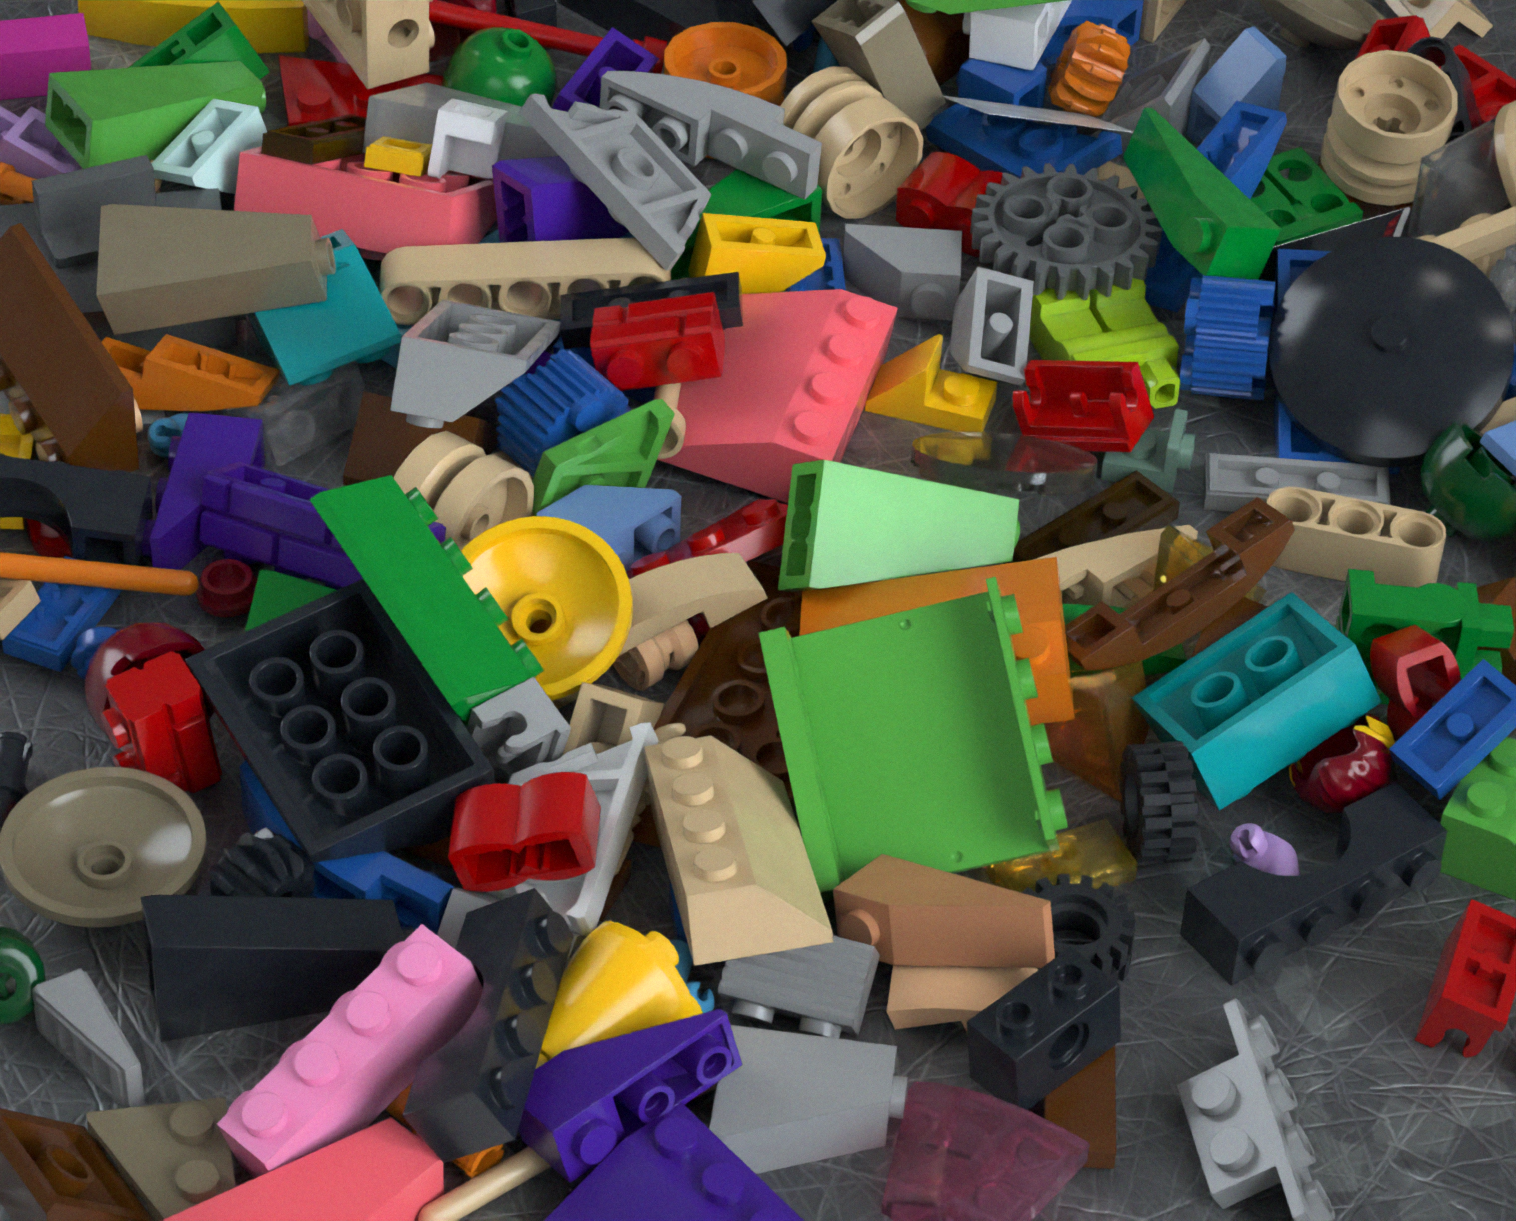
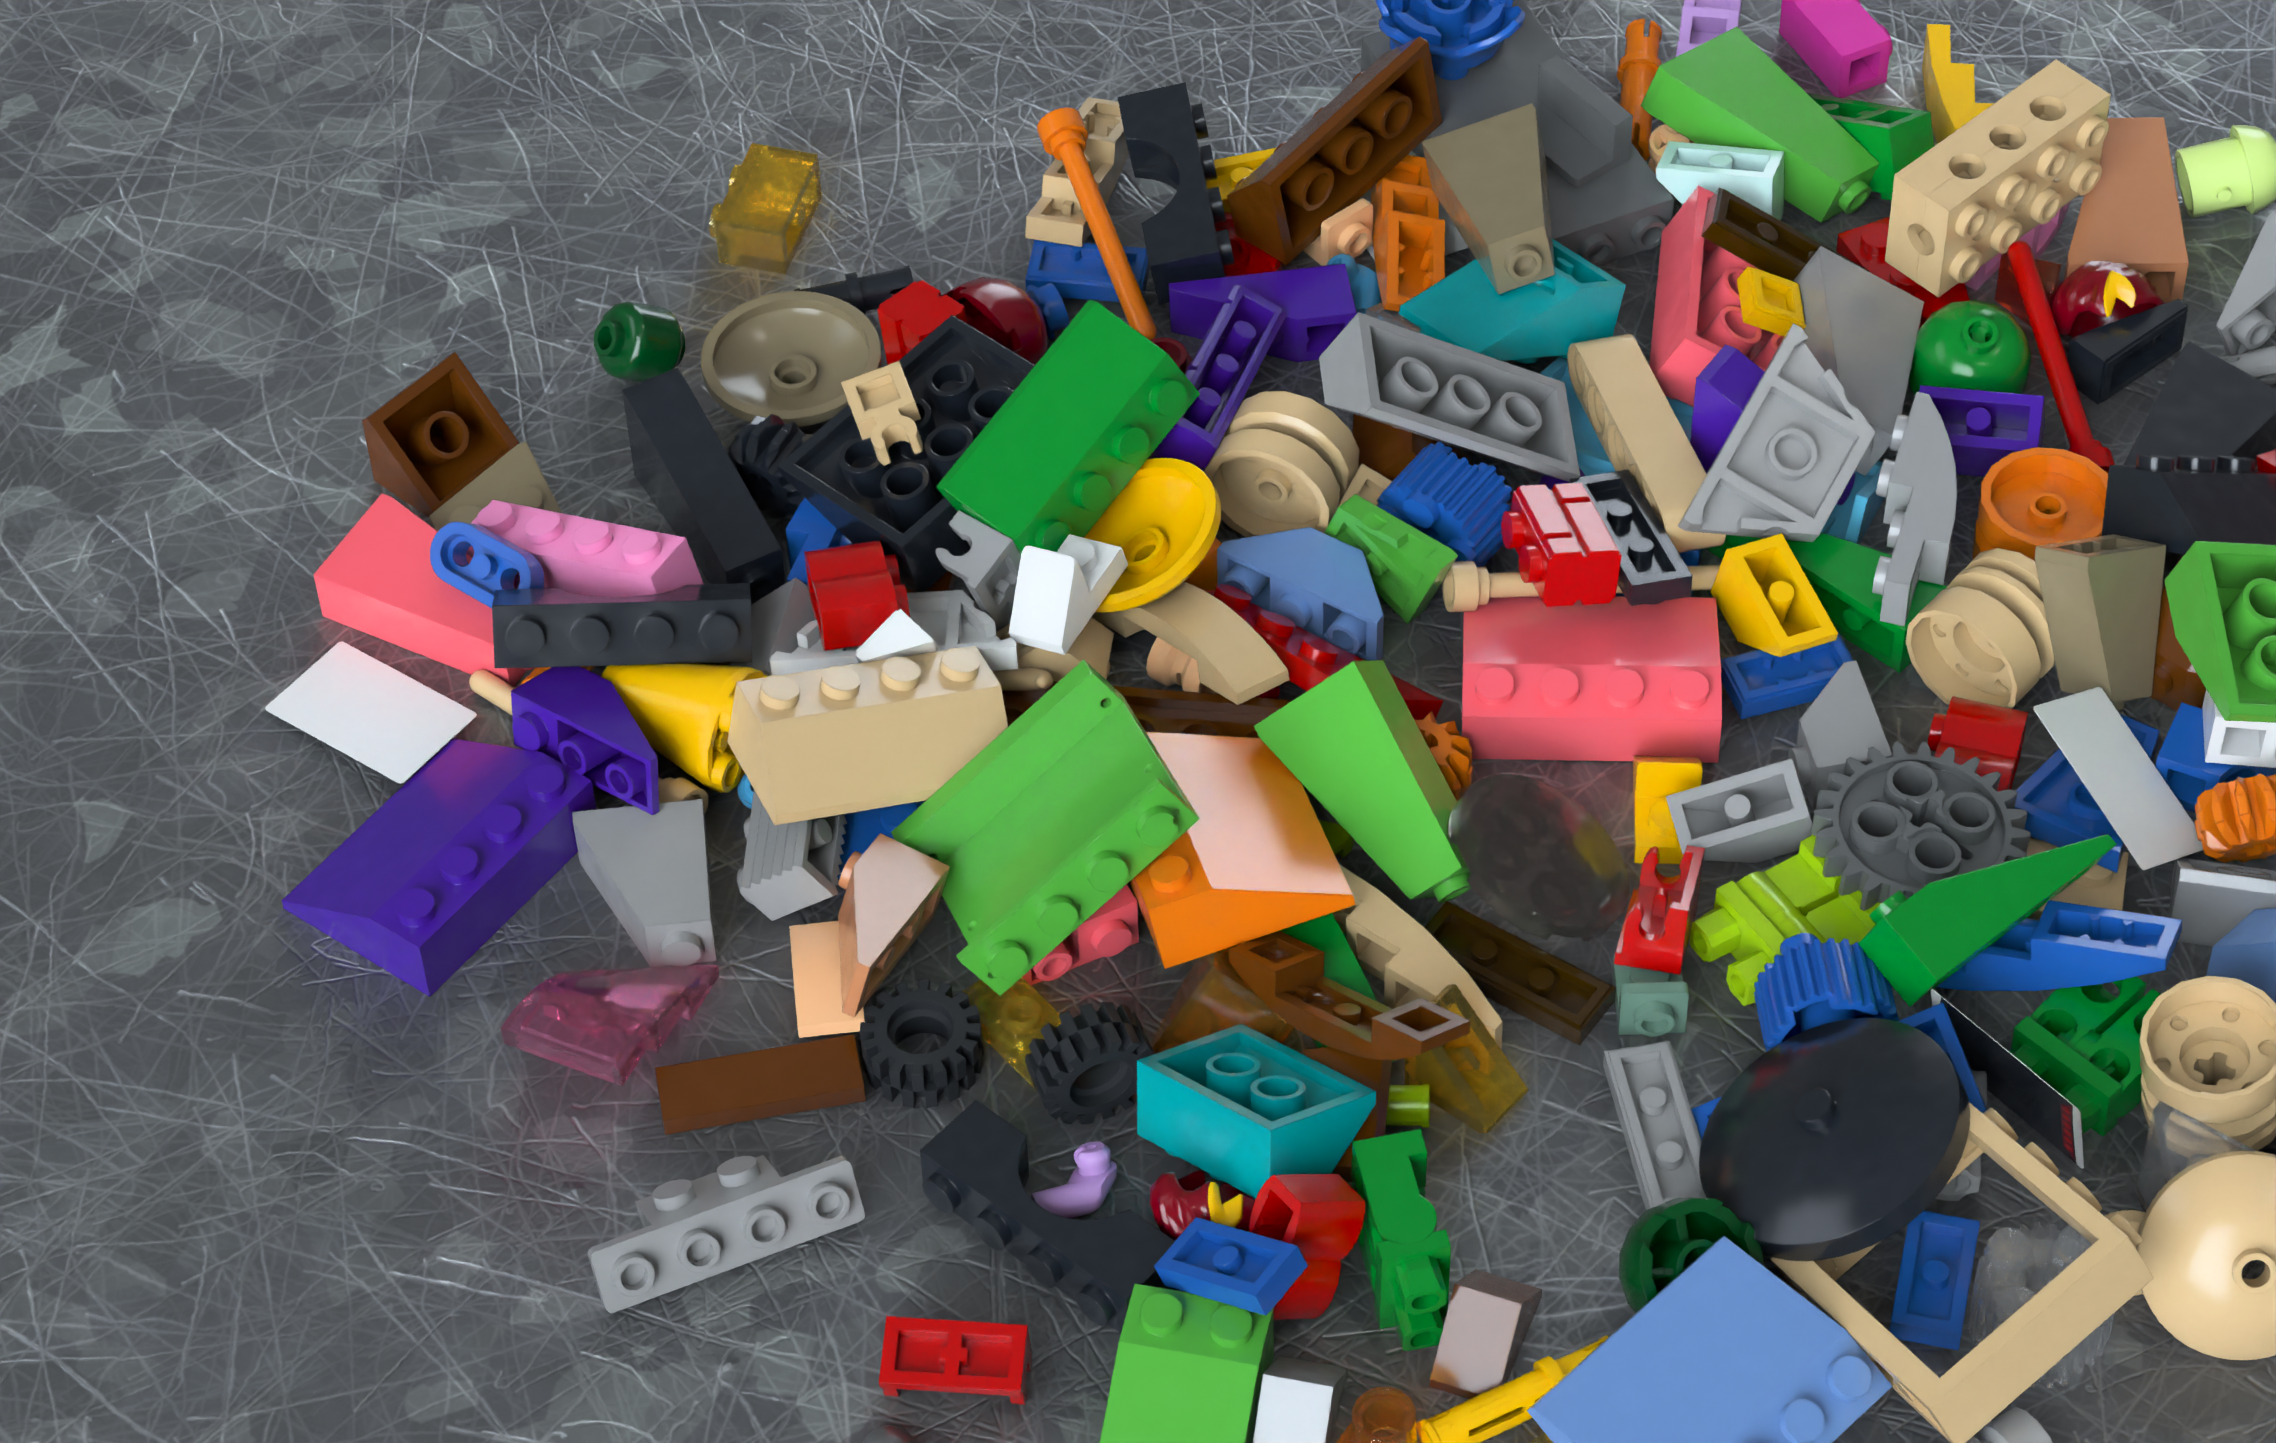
camera: 80 degrees right, 5 degrees up
light grey slope [32,968,145,1108] -> none
white panel [427,98,508,179] -> none
black brick [967,947,1121,1117] -> none
tan beam [1266,486,1446,588] -> none
none -> blue plate [430,522,544,608]
none -> tan plate [841,361,923,466]
none -> white slope [855,609,938,663]
none -> white slope [1009,534,1128,655]

